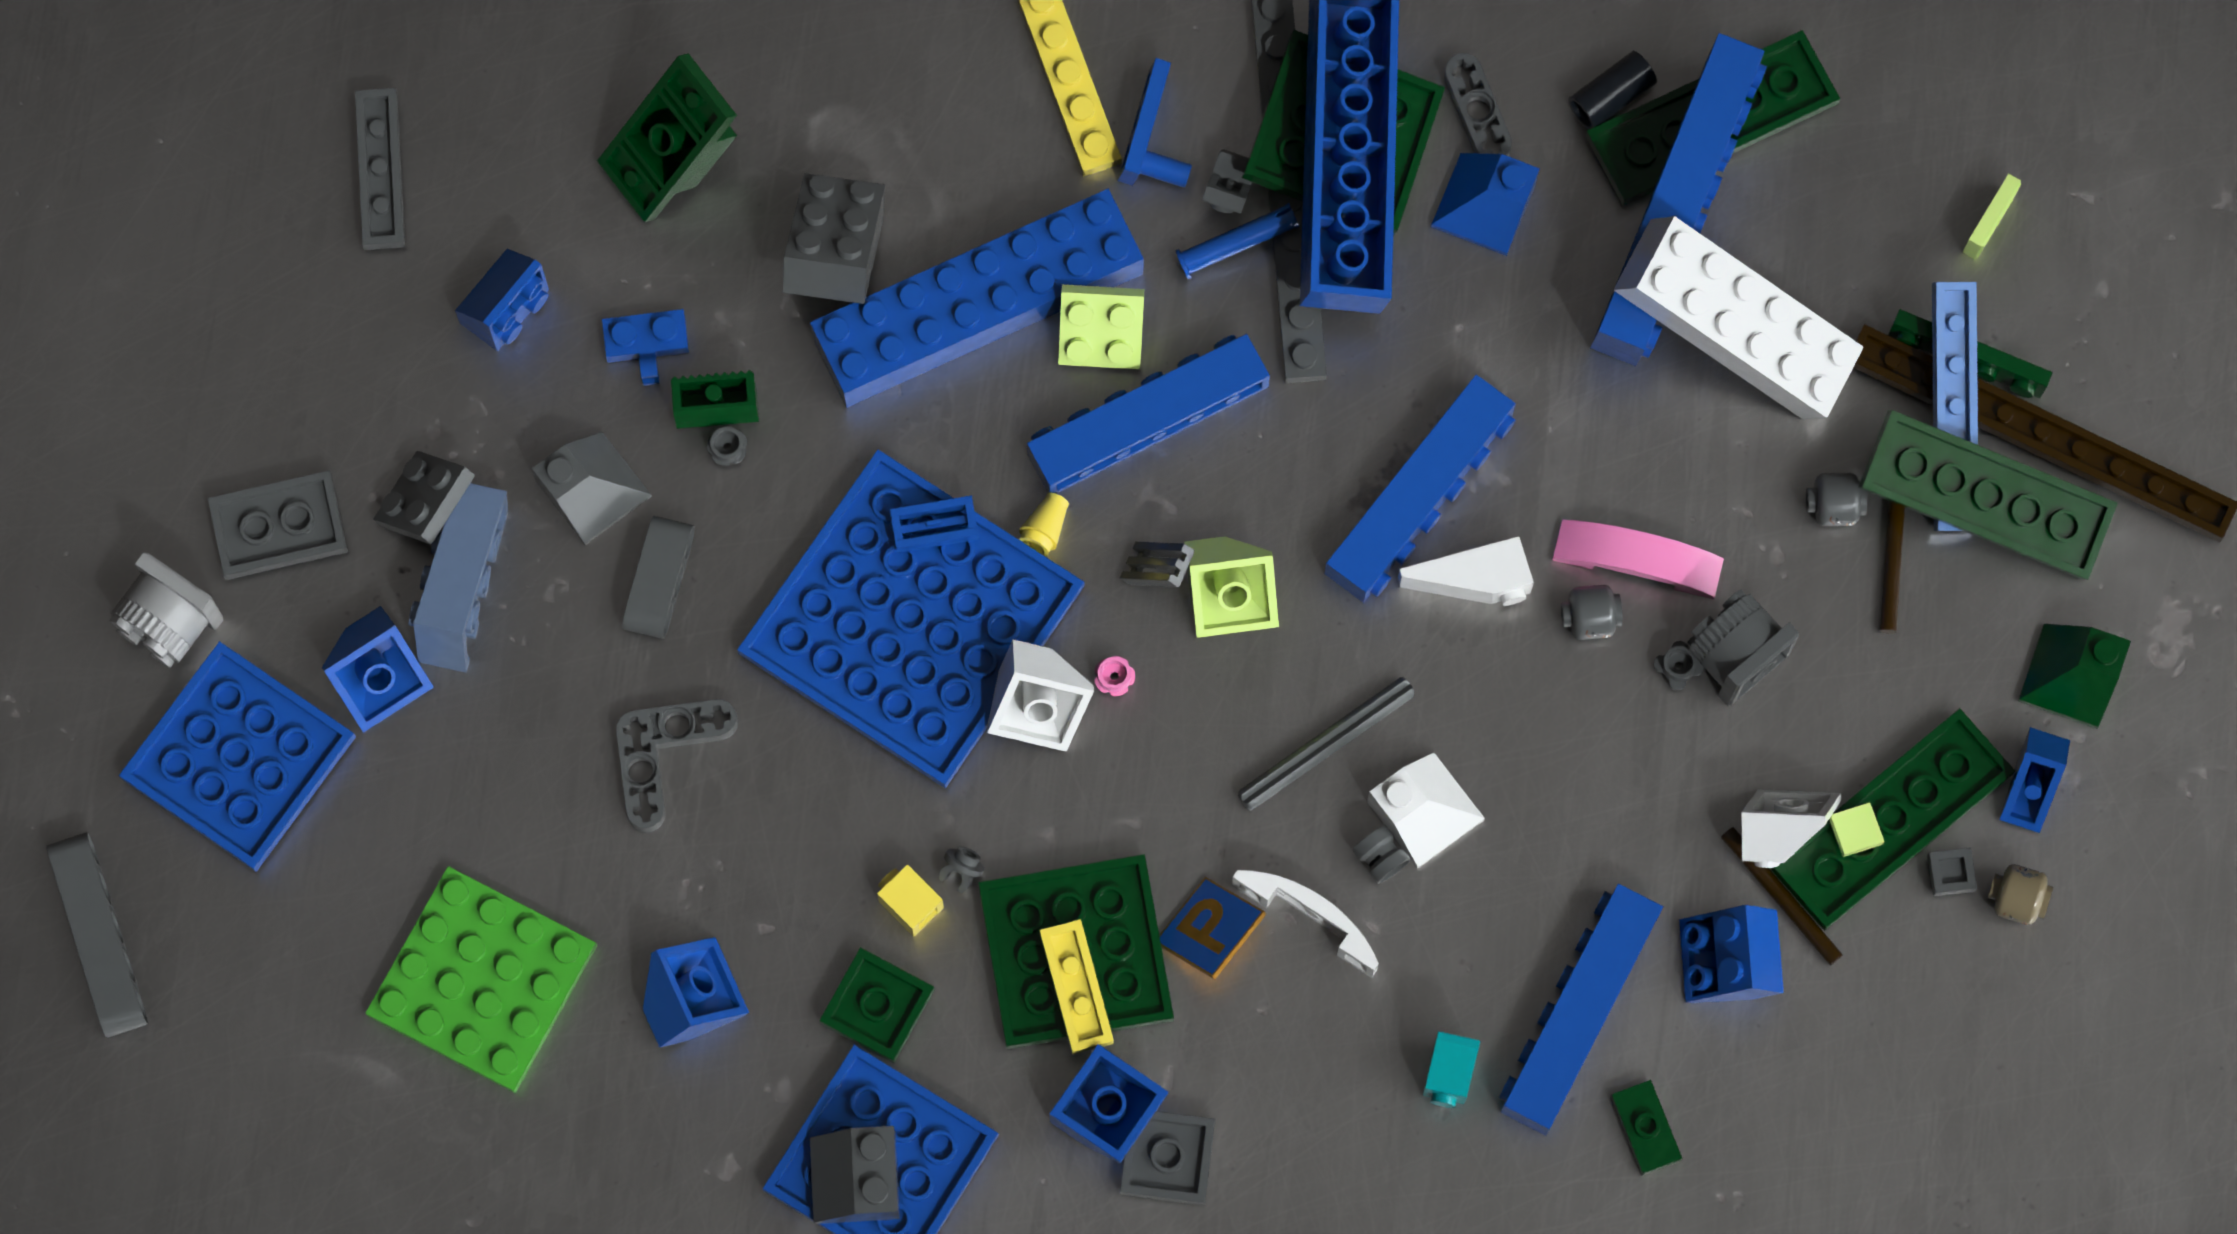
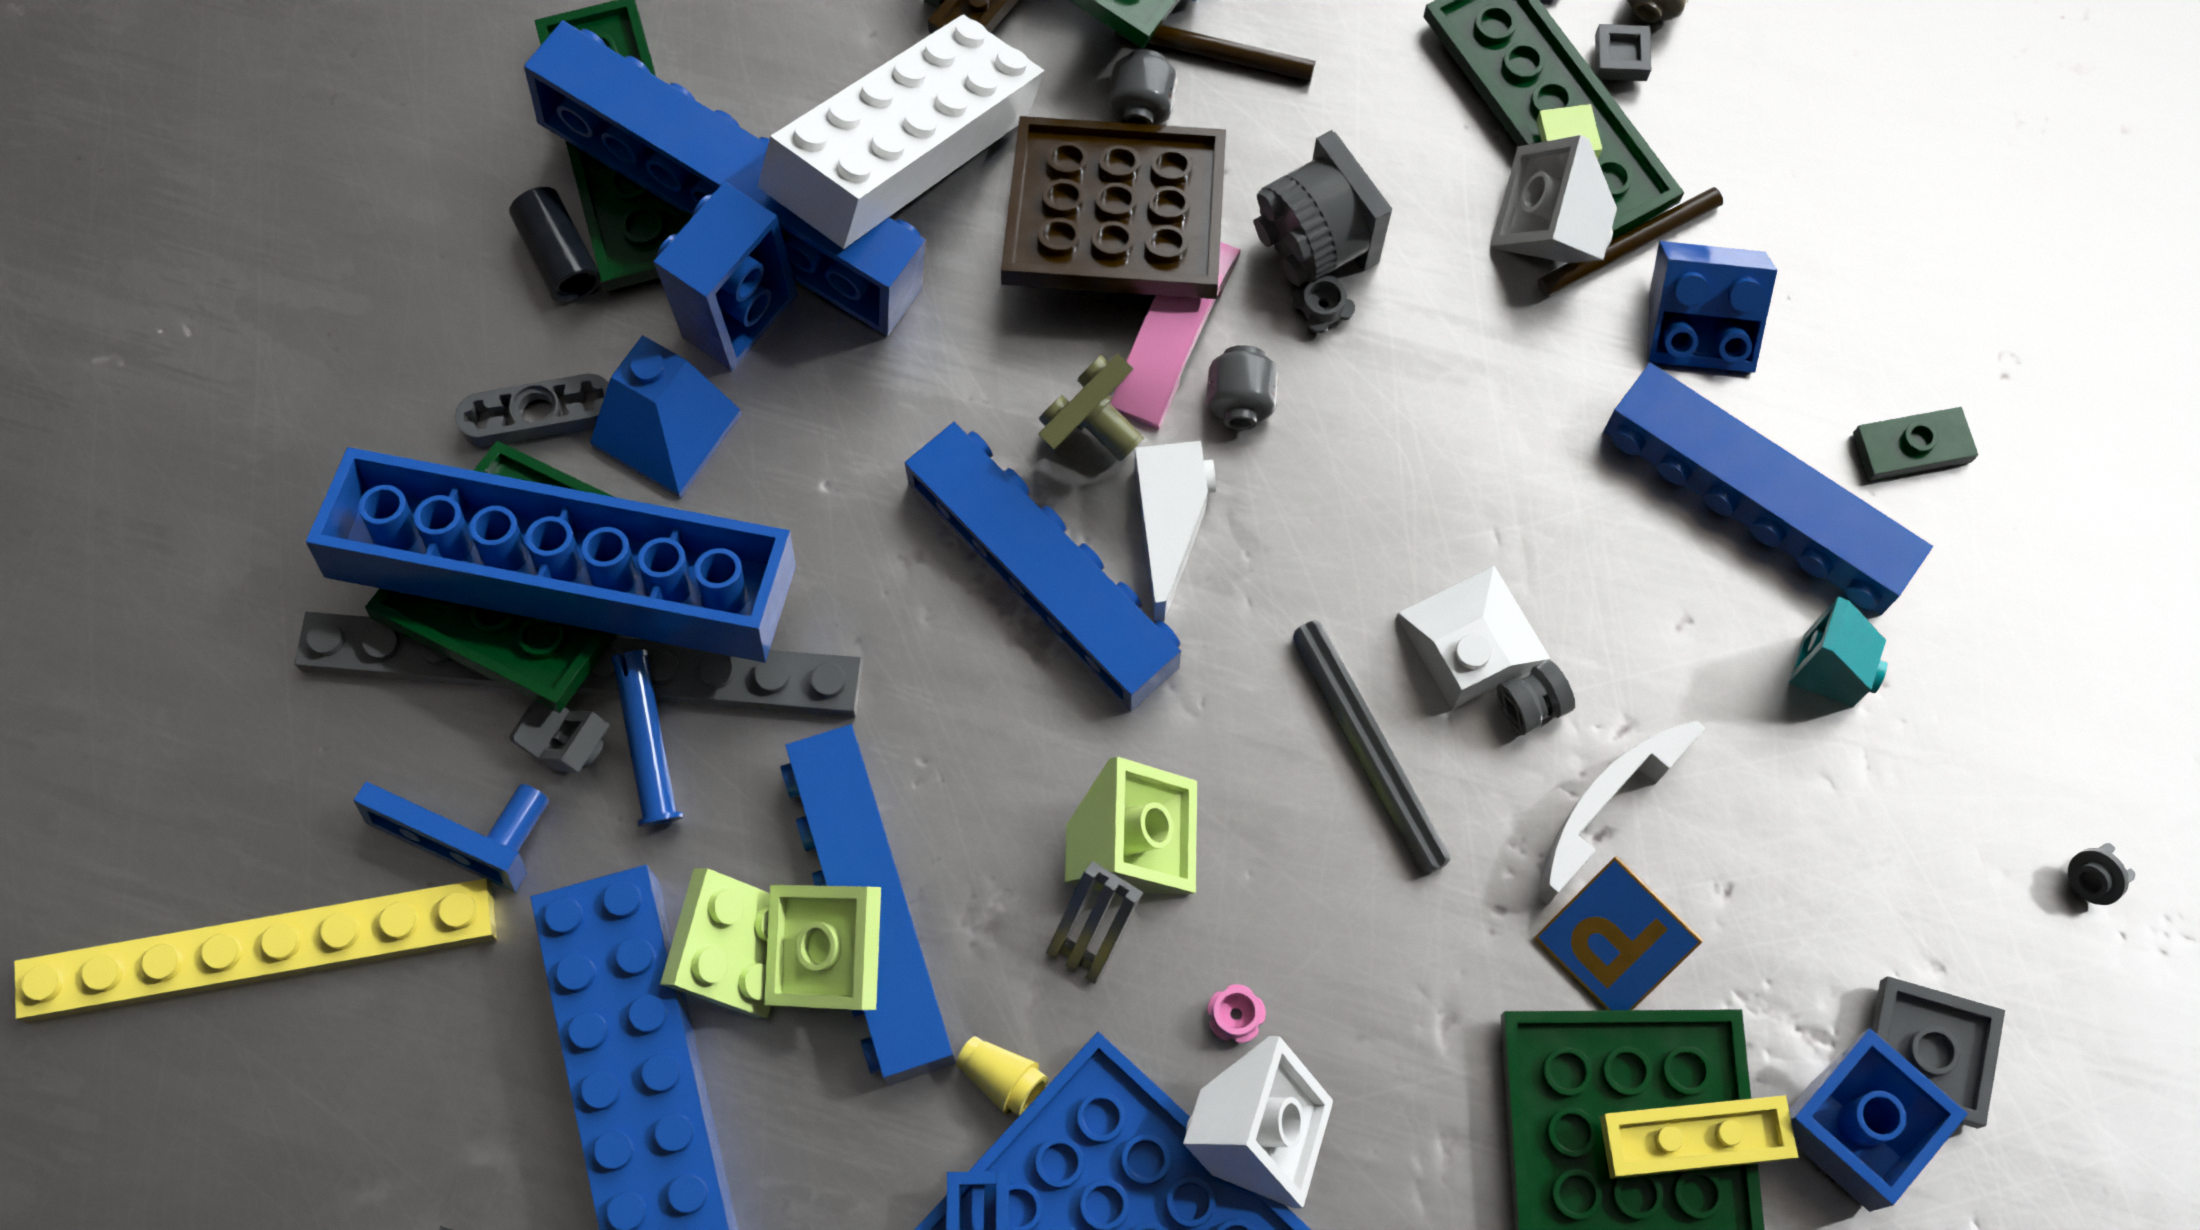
camera: 80 degrees left, 5 degrees down
none -> blue brick [653,181,798,371]
none -> yellowish green plate [764,885,881,1010]
none -> dark brown plate [1001,116,1226,299]
none -> olive plate [1038,353,1144,461]

